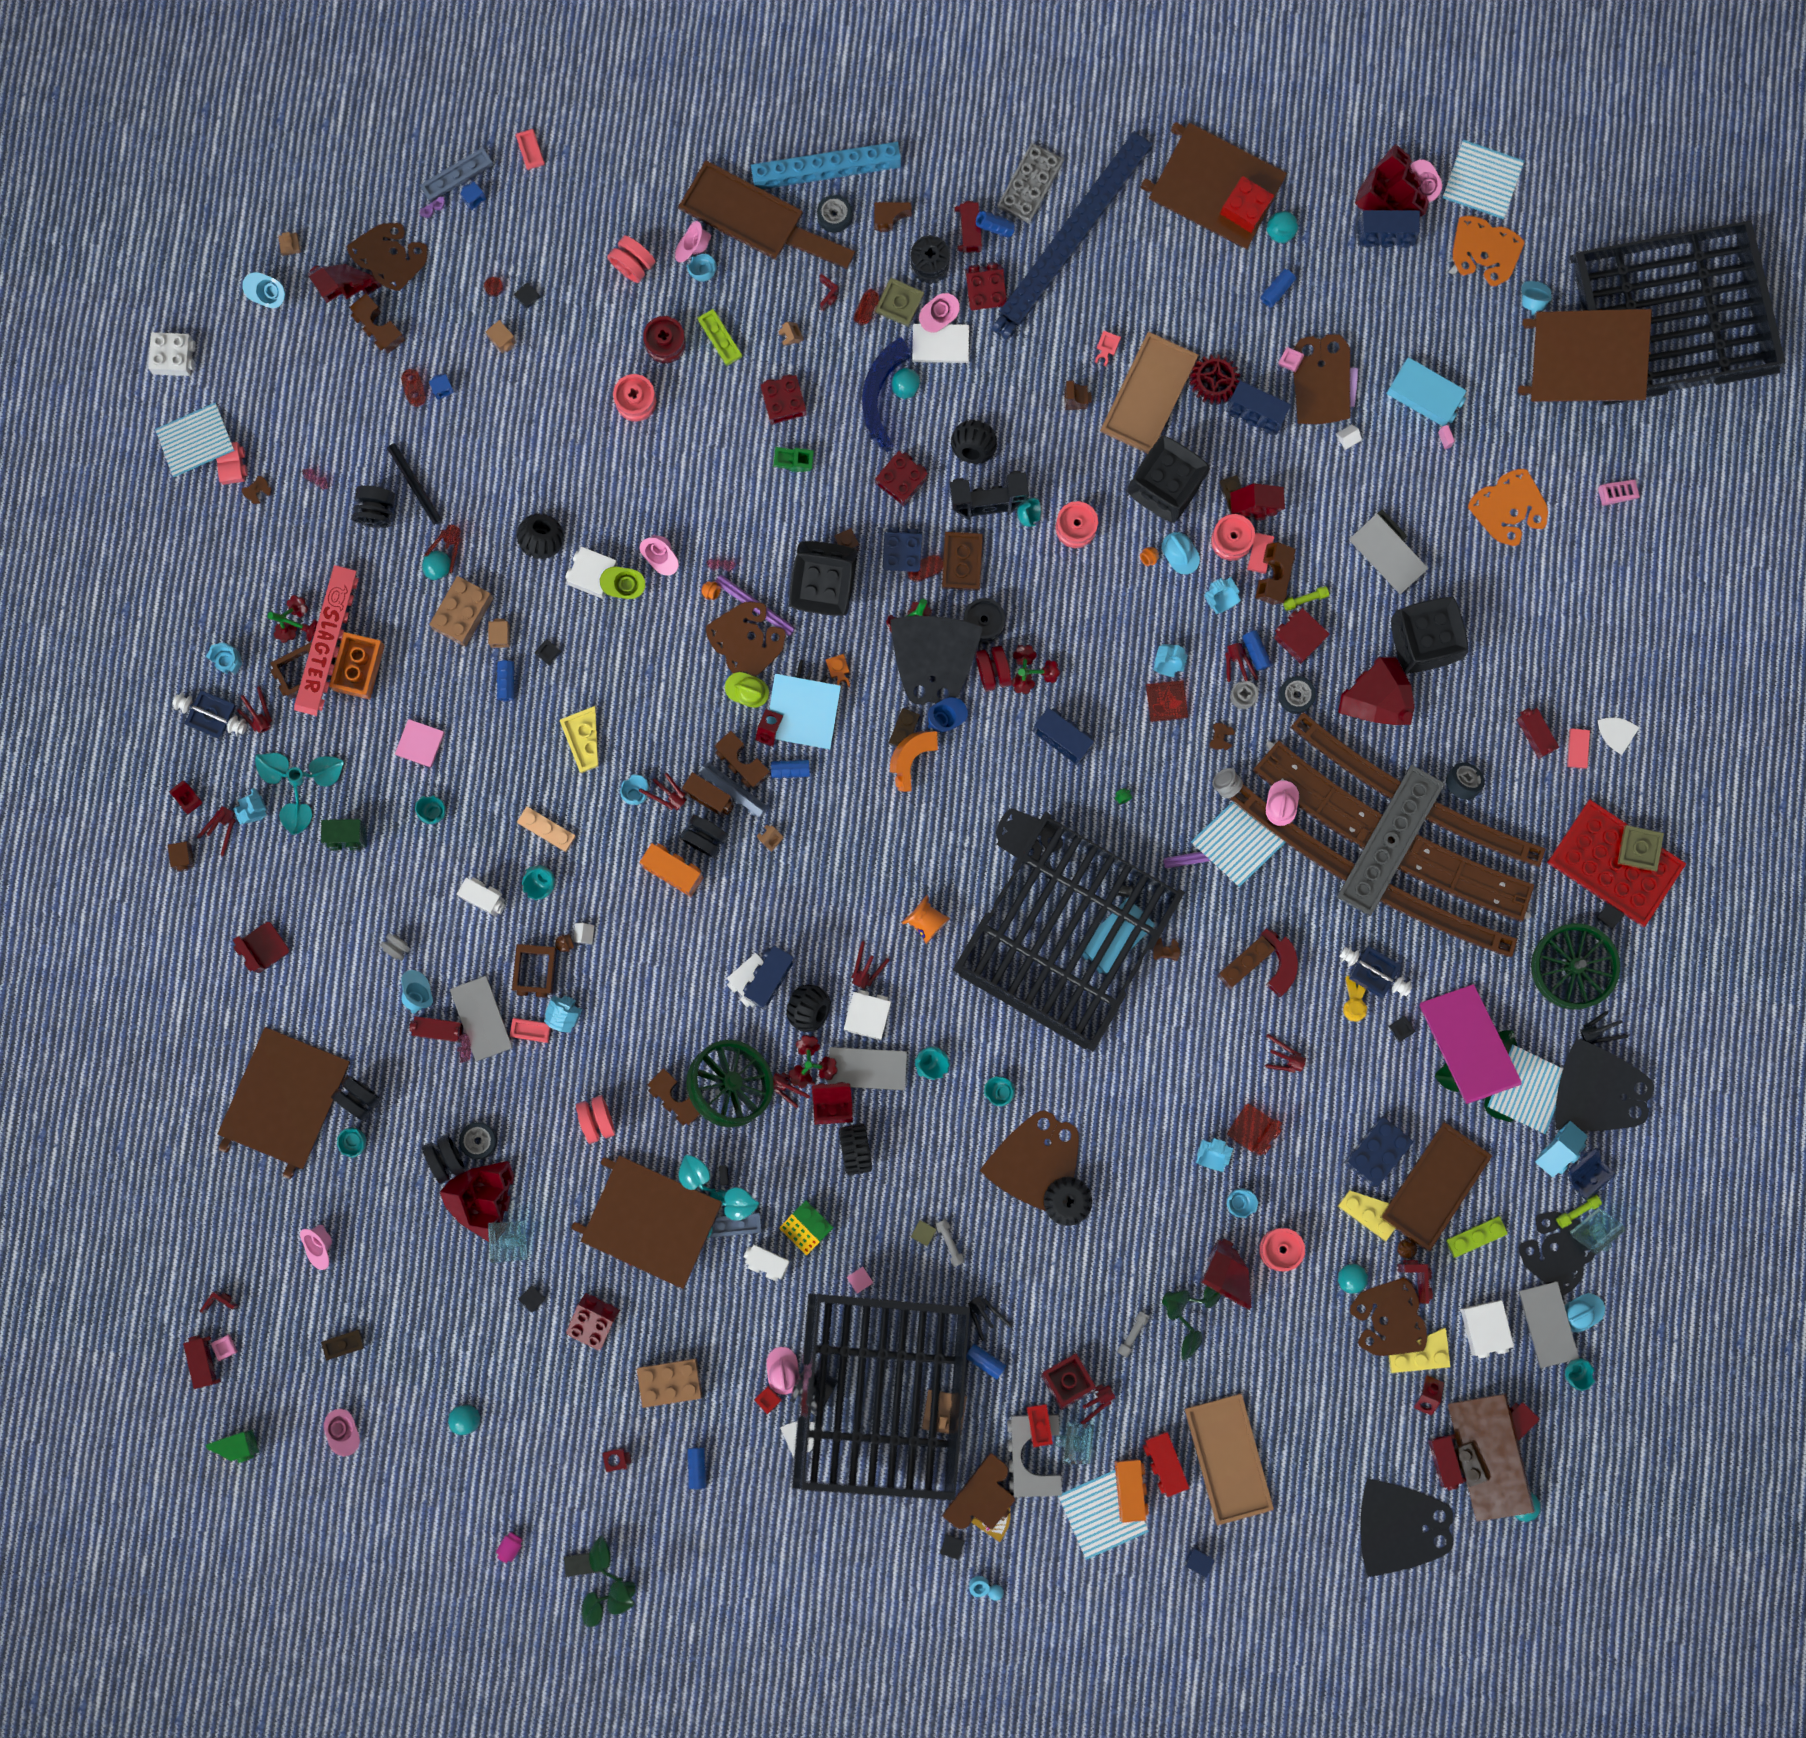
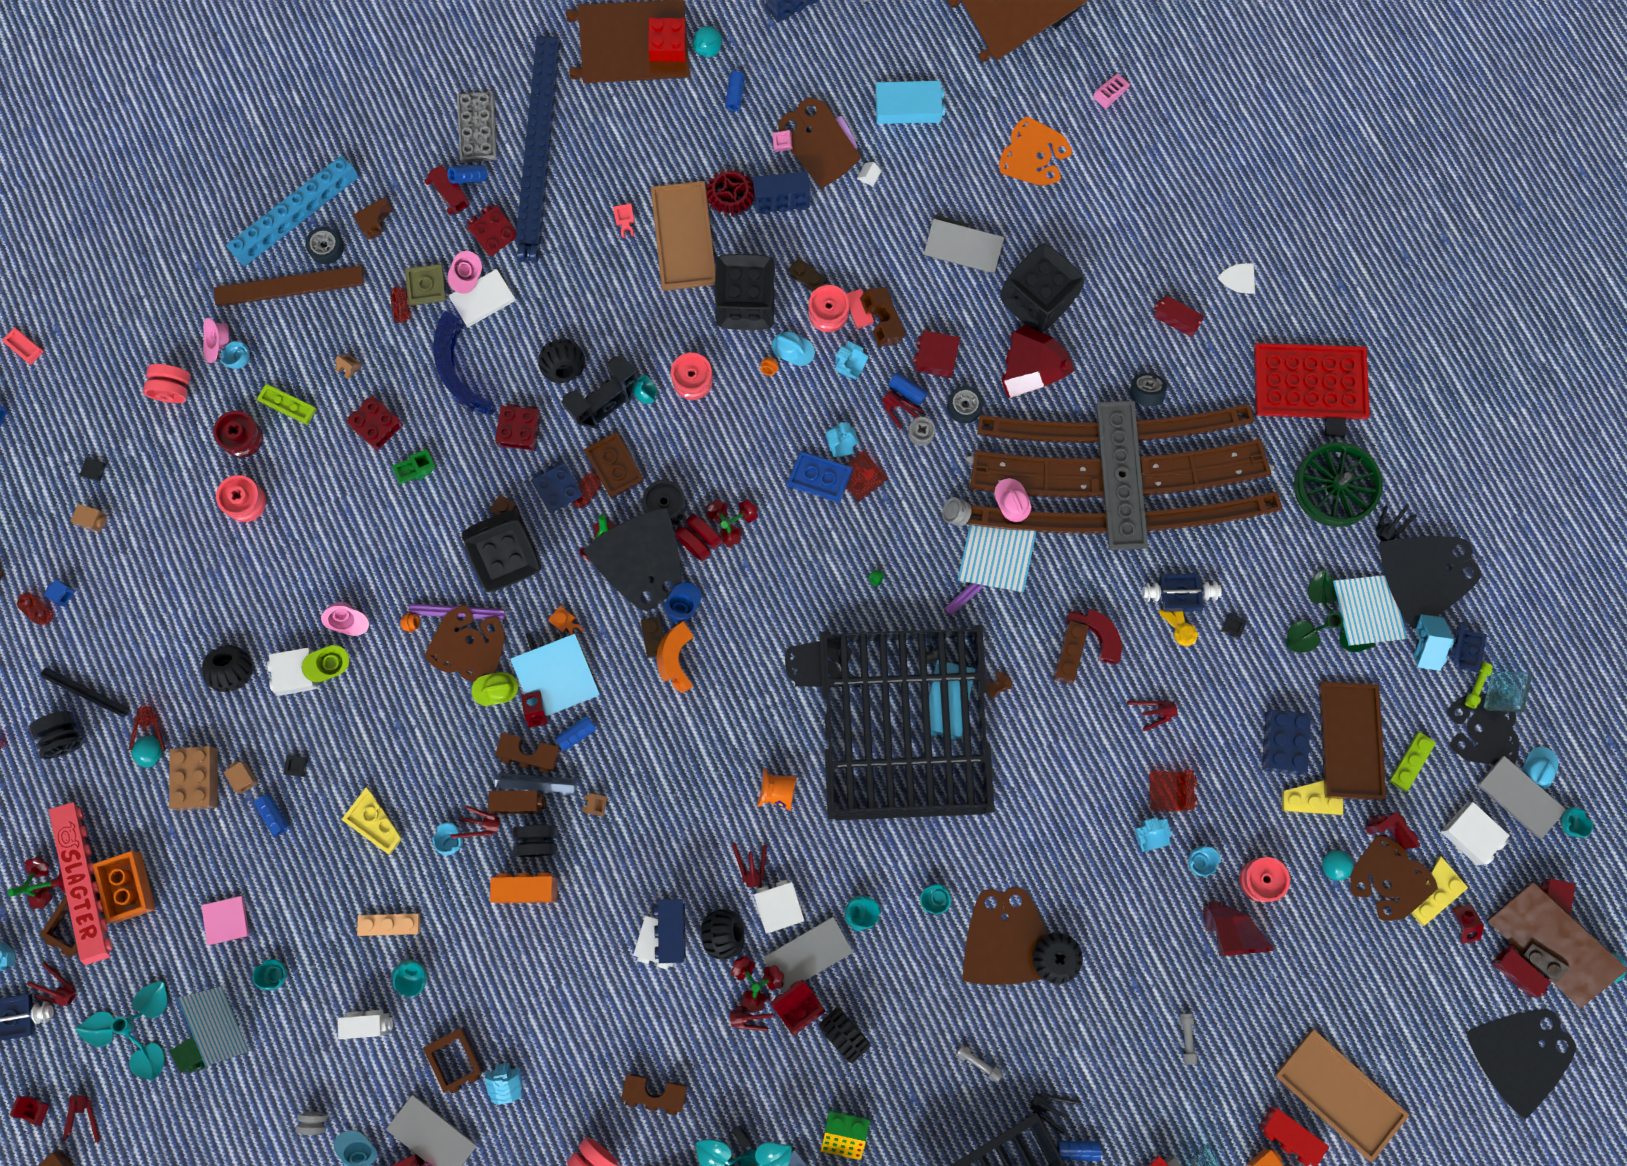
camera: 35 degrees left, 5 degrees down
medium azure hair [233,788,267,824] -> none
clear red tile [484,277,503,297] -> none
coral tile [509,1018,551,1043] -> none
reddish brown plate [555,934,574,952] -> none
white slope [573,923,595,945] -> none
reddish brown tile [678,160,803,260] -> none
dark green wheel [687,1040,774,1128] -> none
clear pink piece [706,559,736,572] -> none
dark red bracket [819,274,839,312] -> none
bright pink tile [847,1267,873,1294] -> none
teal hair [891,368,920,399] -> none
black wheel [910,235,950,284] -> none
olive tile [911,1220,937,1246] -> none
dark blue brick [1032,708,1094,766] -> none
dark red brick [1041,1353,1096,1410] -> none
reddish brown arch [1064,380,1092,410] -> none
dark red plant [1078,1384,1115,1427] -> none
dark green plant [1162,1286,1222,1361] -> none
reddish brown piece [1209,723,1235,751] -> none
dark red brick [1230,483,1285,520] -> none
lime bar [1283,586,1329,611] -> none
reddish brown plate [1397,1239,1417,1259] -> none
dark pink tile [1419,984,1522,1104] -> none
bright pink tile [1438,425,1455,449] -> none
coral tile [1567,728,1590,769] -> none
olive plate [1618,825,1664,871] -> none
none -> sticker [177,986,249,1066]
none -> blue tile [787,451,853,503]

